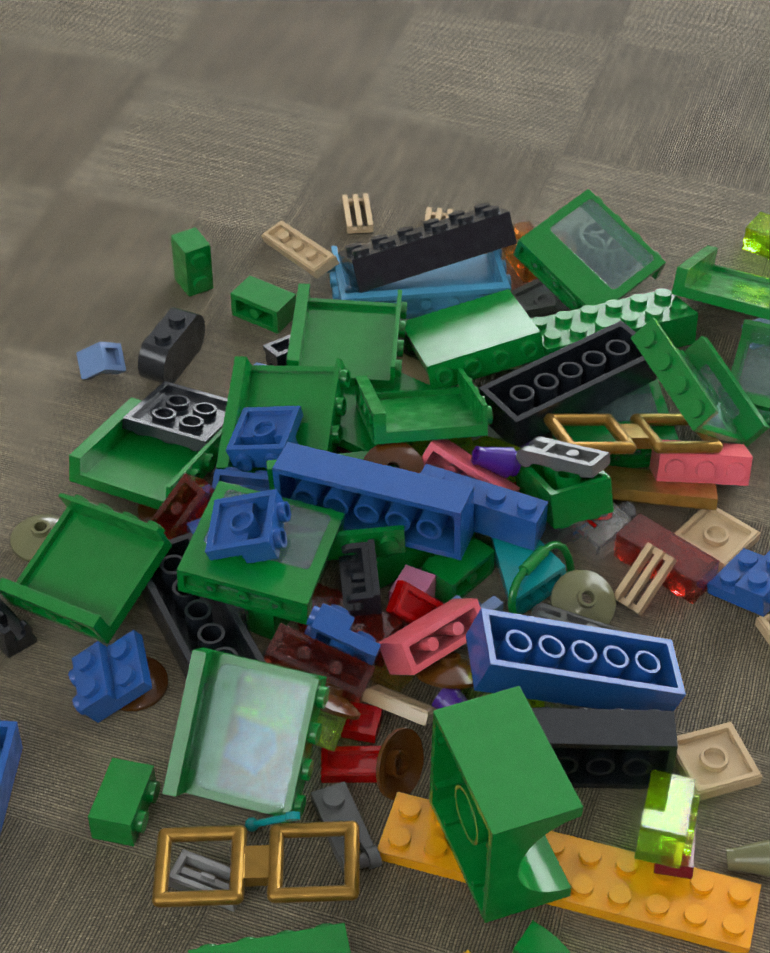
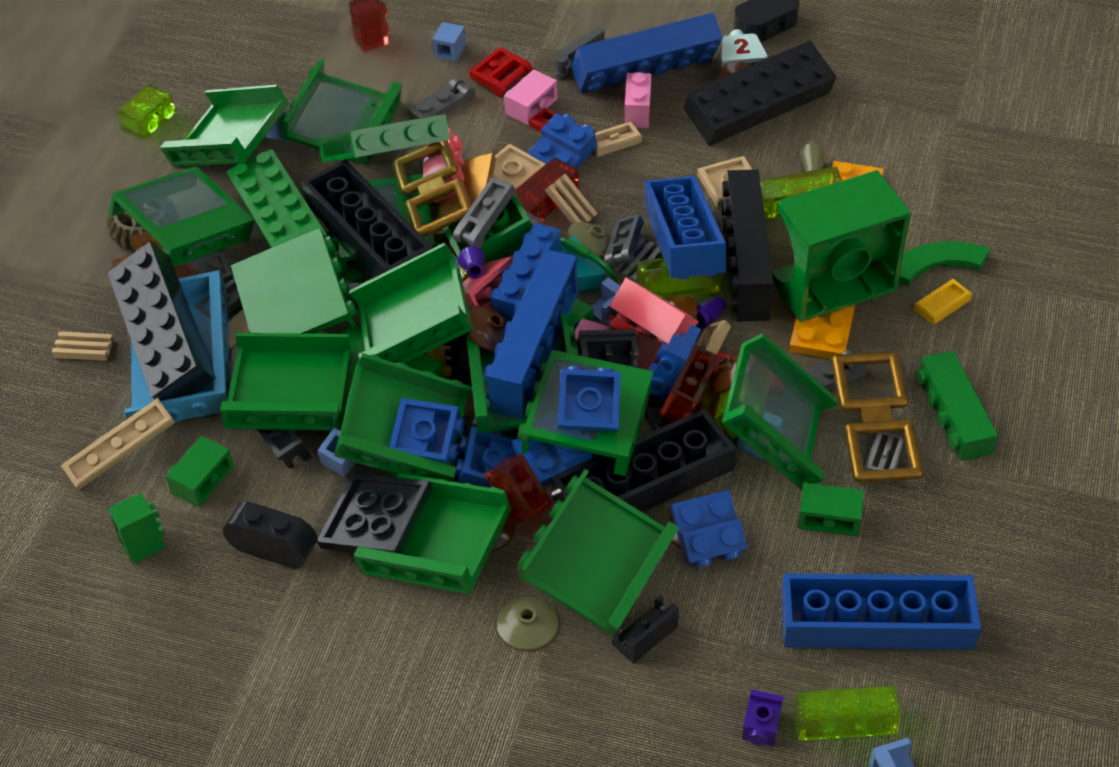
camera: 90 degrees left, 5 degrees up
medium blue panel [76,342,126,380] -> none
teal hinge [245,811,300,832] -> none
tan tile [342,193,373,234] -> none
reddish brown dish [376,727,424,800] -> none

